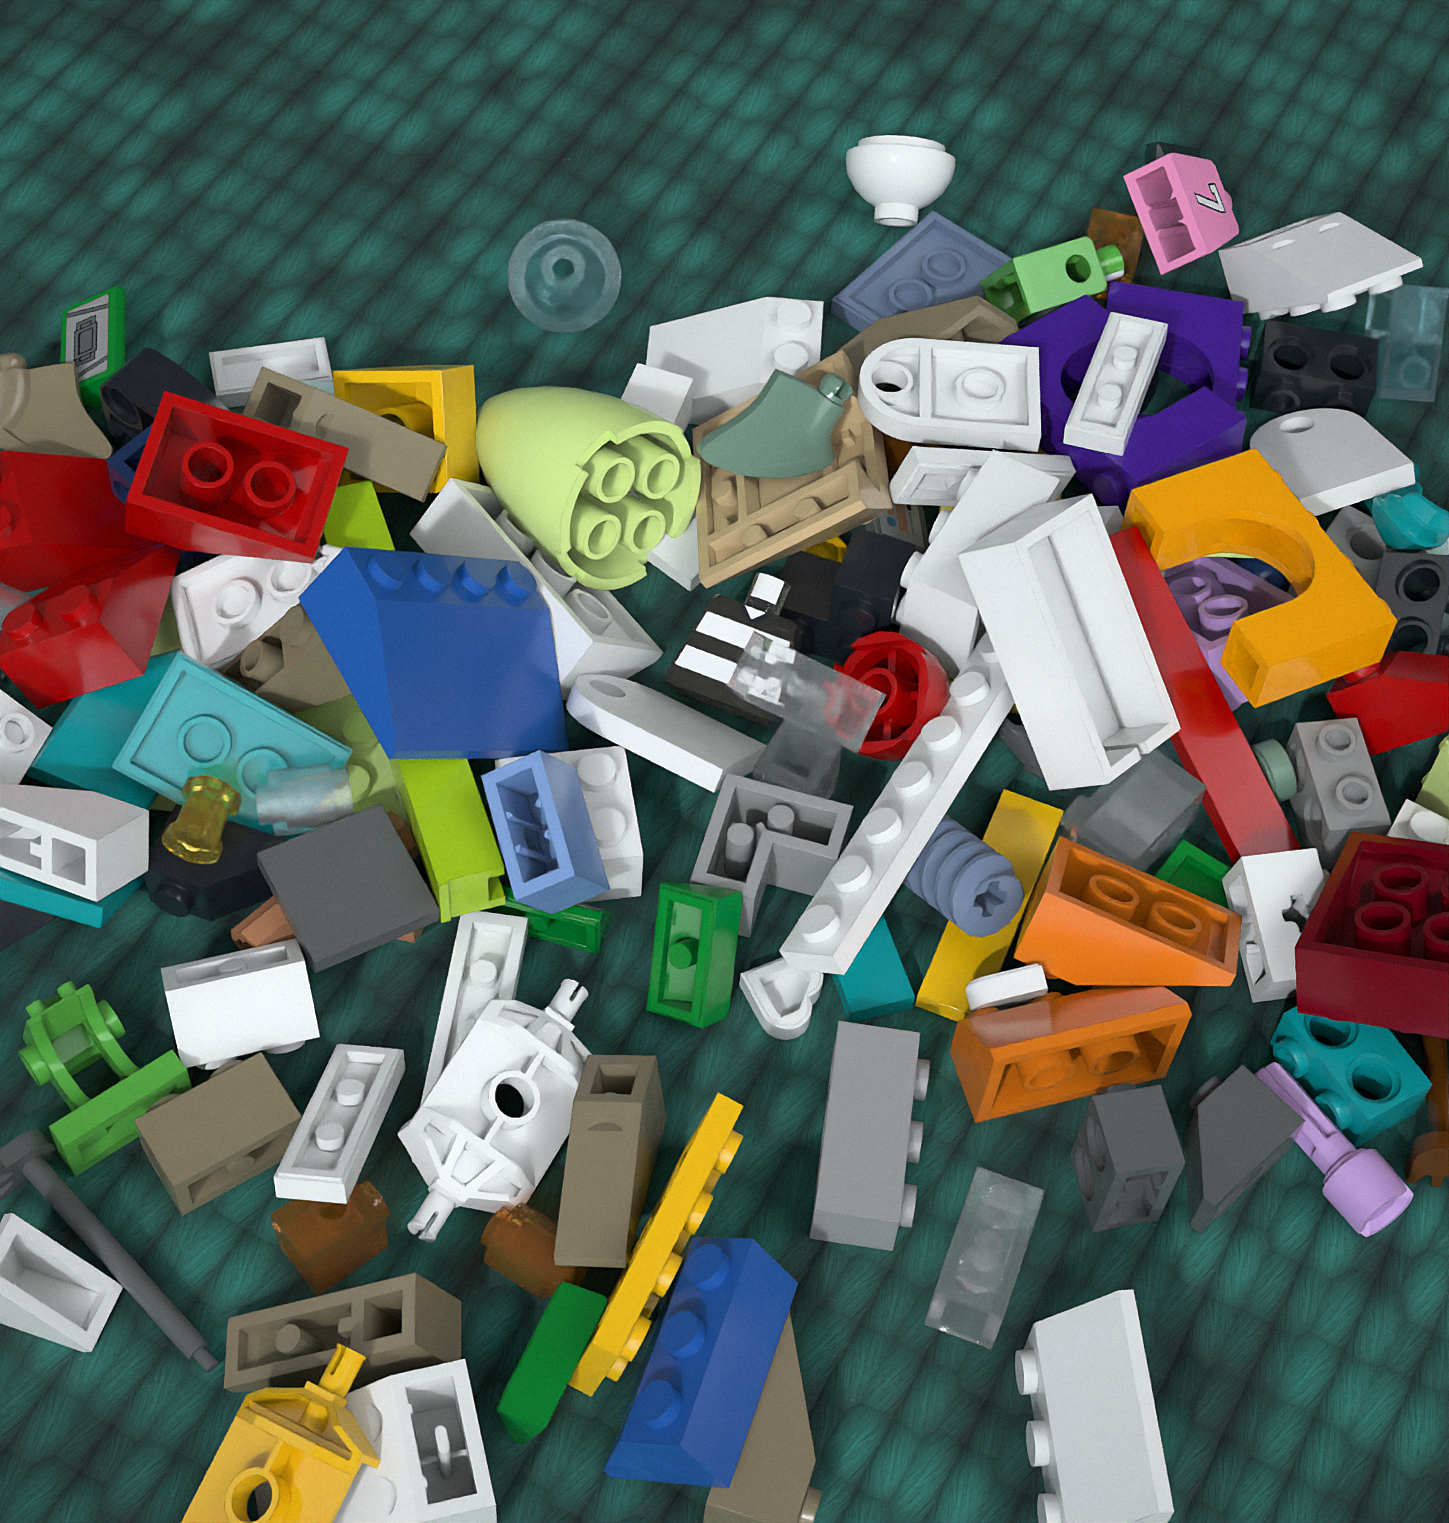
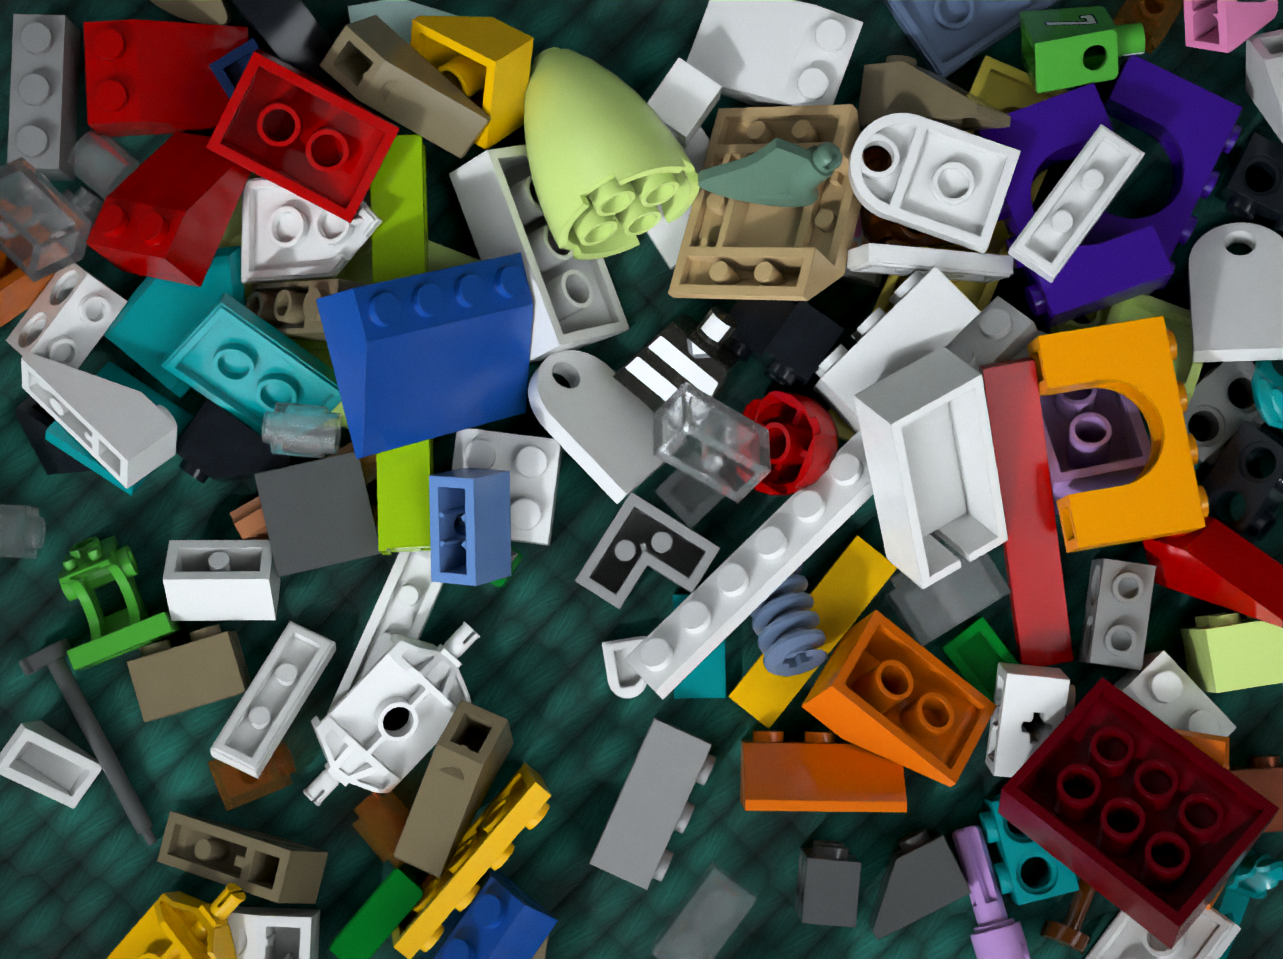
camera: 20 degrees right, 30 degrees up
clear yellow bush [161,775,242,864] -> none
green slope [646,881,743,1029] -> none
white tile [965,964,1048,1012] -> none
sand green tile [1250,738,1297,803] -> none

